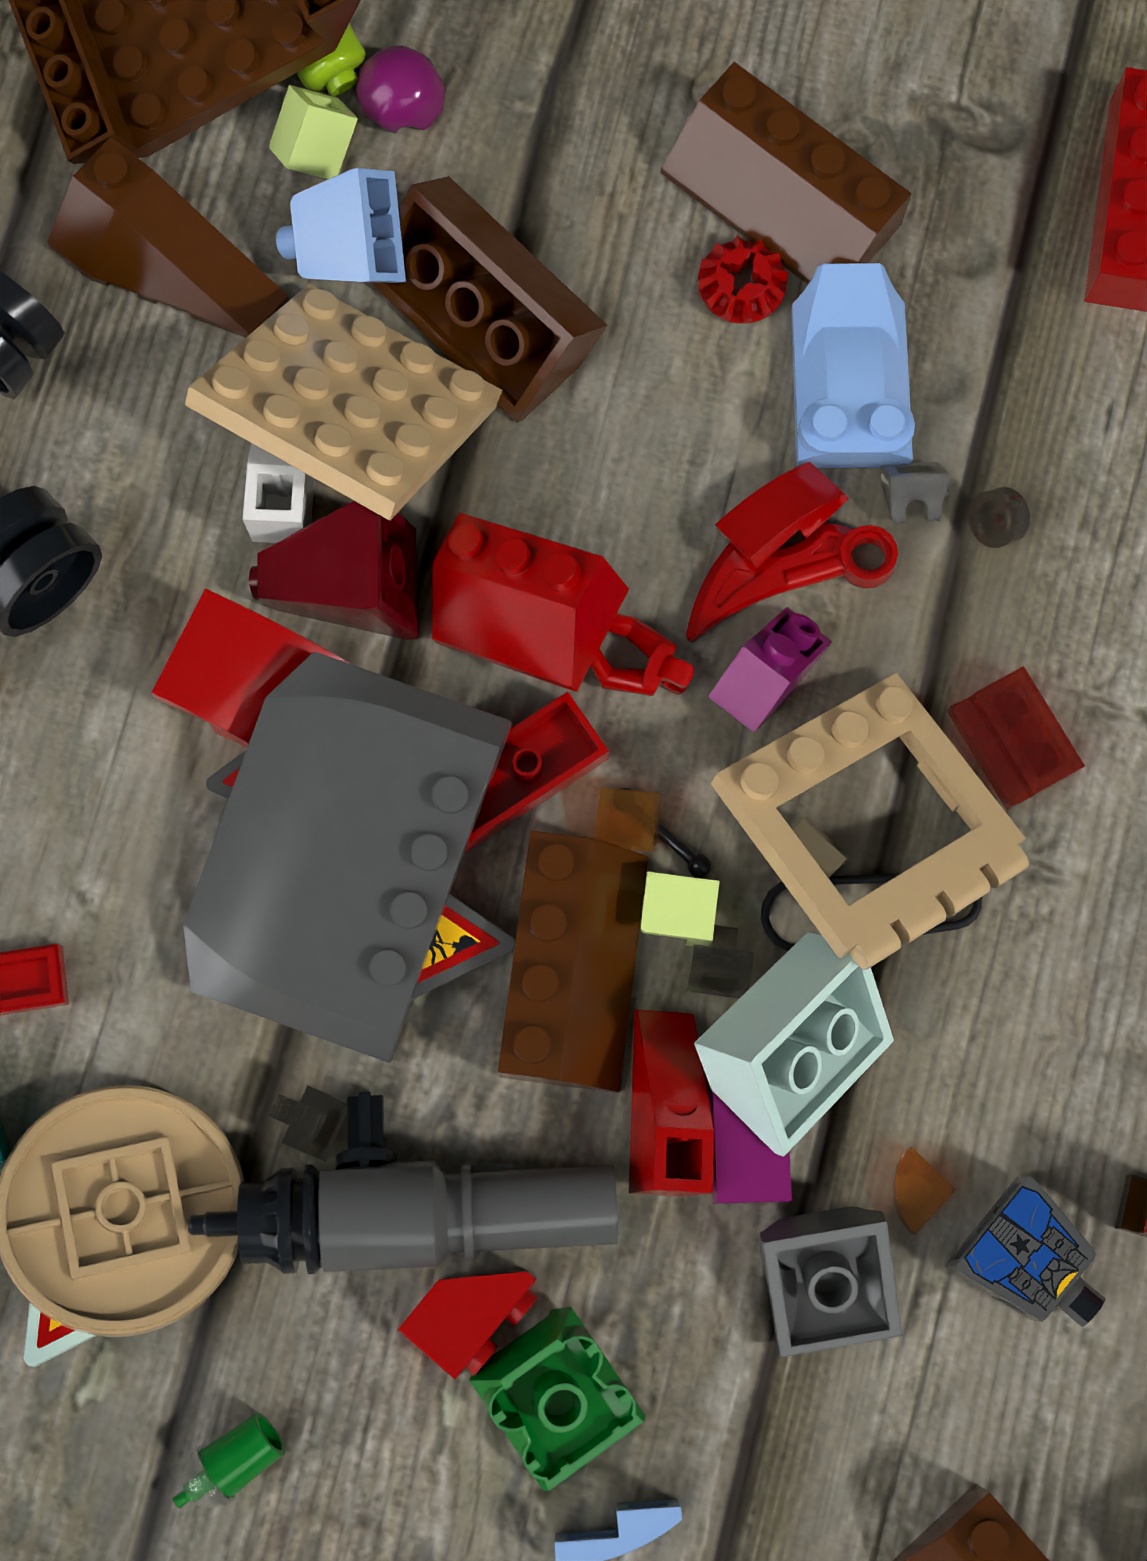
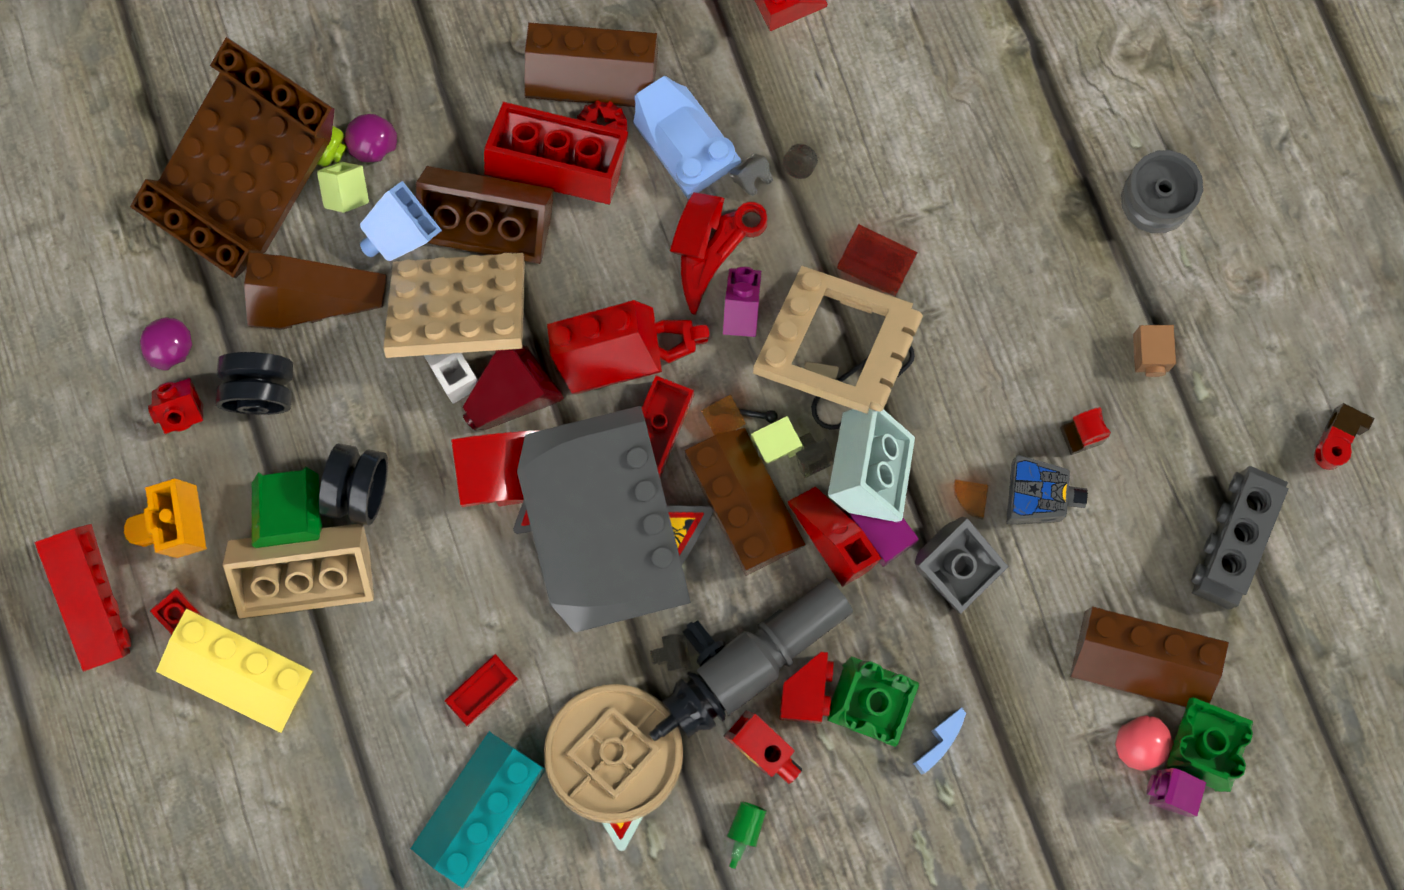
camera: 30 degrees left, 0 degrees up
none -> red slope [484,102,628,205]
none -> red torso [724,710,802,784]

